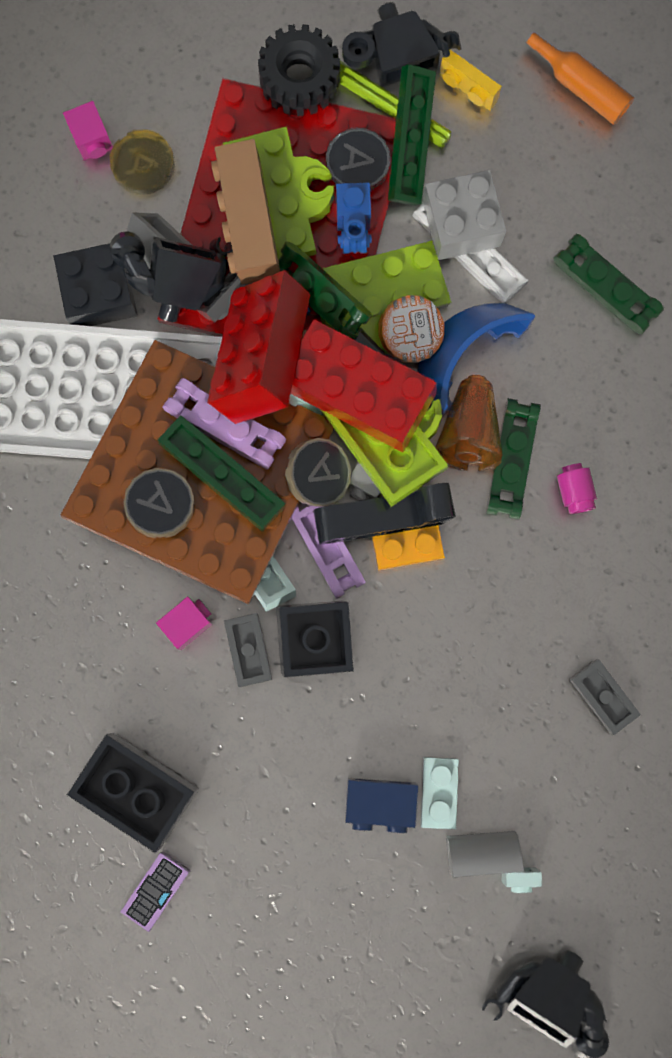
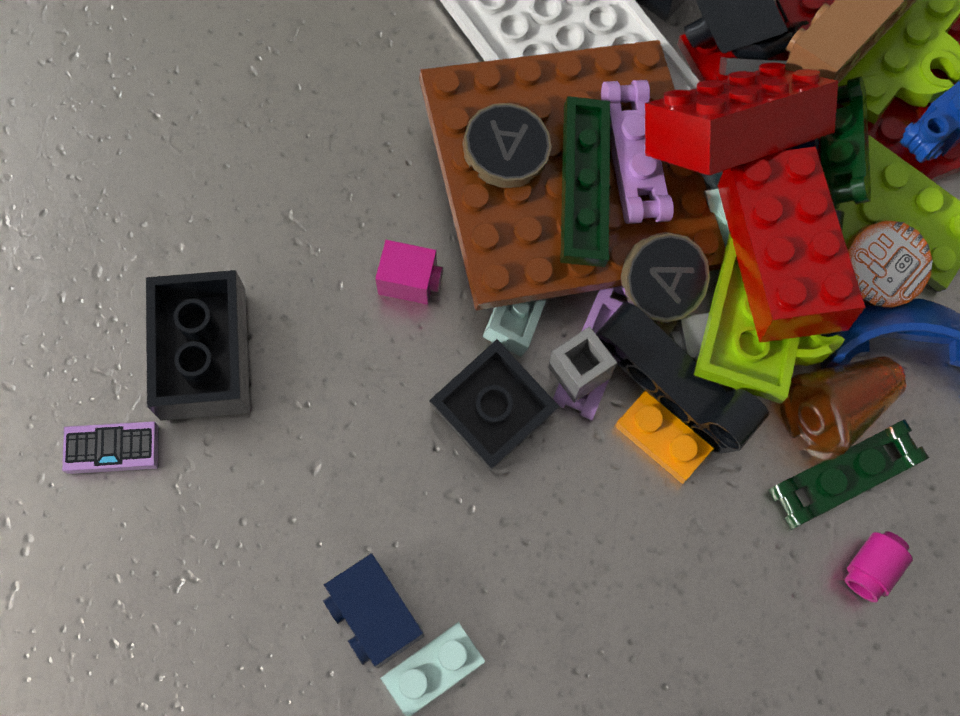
camera: 50 degrees right, 10 degrees down
dark grey plate [224,613,272,687] -> none
none -> light grey brick [548,326,617,403]

